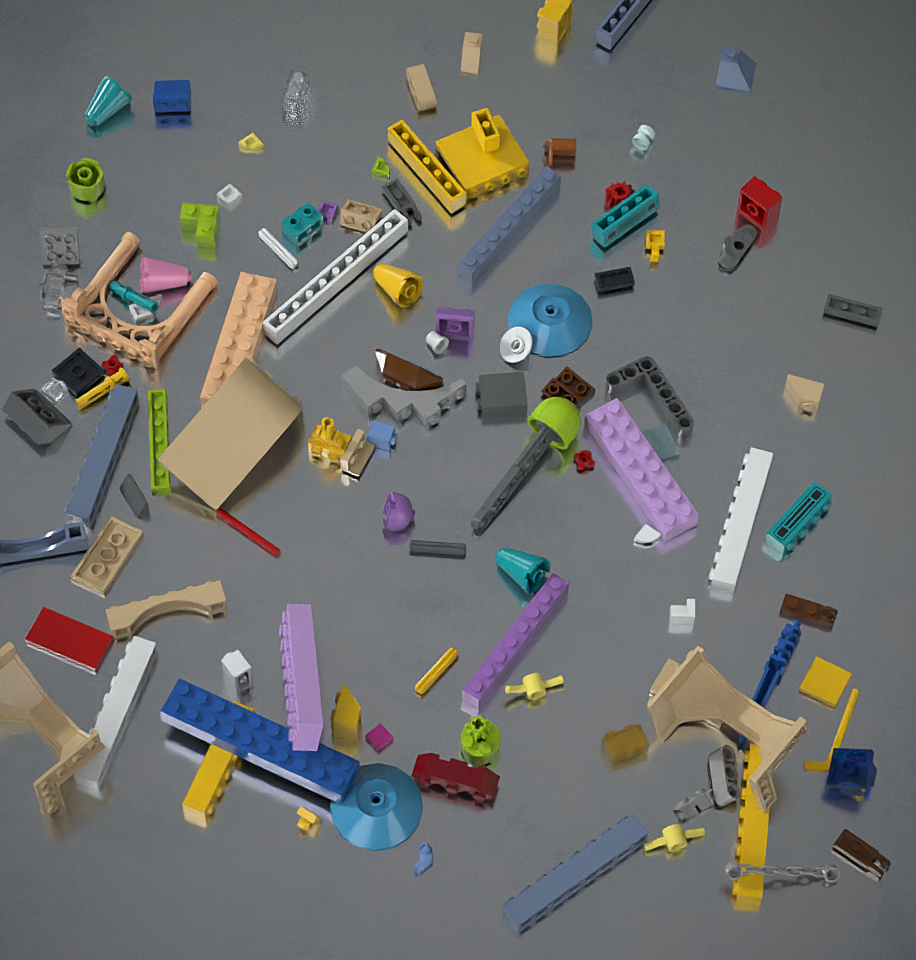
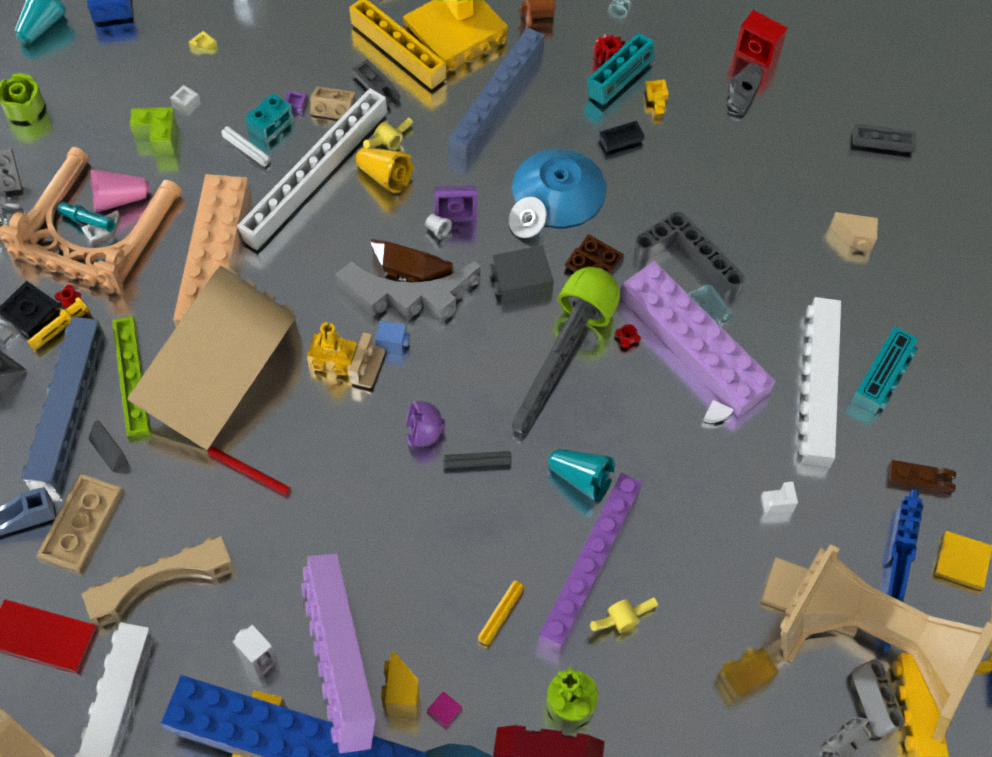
camera: 10 degrees left, 0 degrees up
lime tile [372,157,390,179] -> none
none -> light yellow piece [363,117,413,150]

